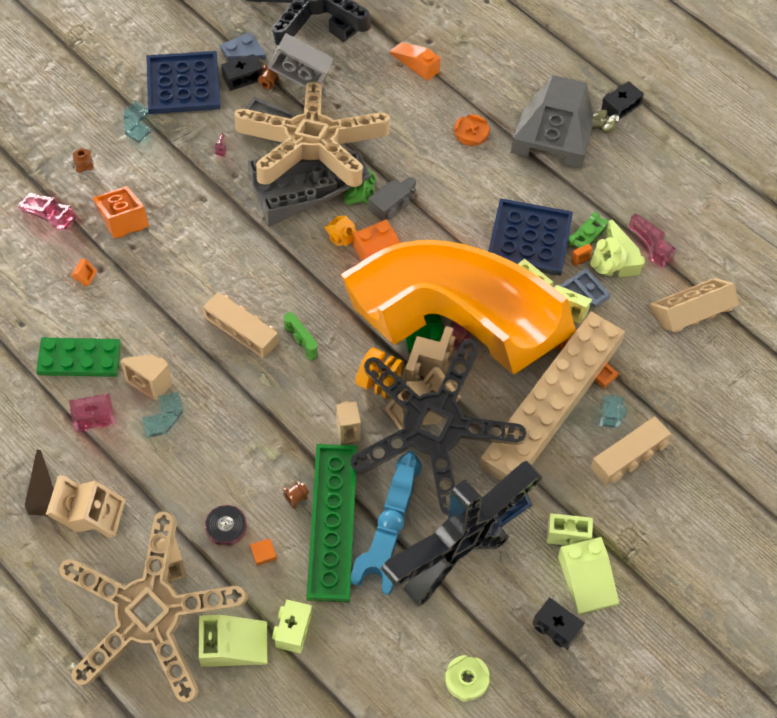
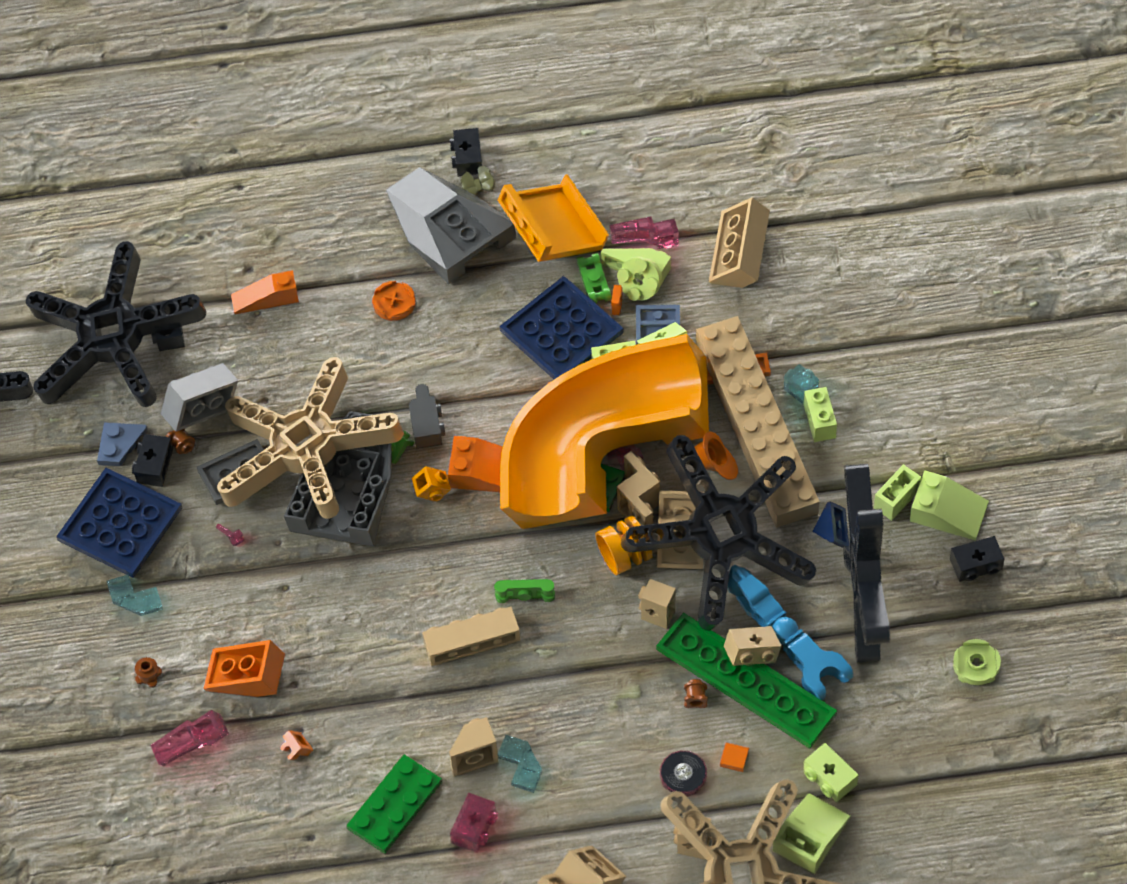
camera: 50 degrees left, 0 degrees up
tan brick [591,416,671,486] -> none
none -> light orange panel [498,174,609,262]
none -> orange piece [694,431,738,480]
none -> tan brick [724,626,781,666]
none -> yellowish green brick [804,387,837,442]

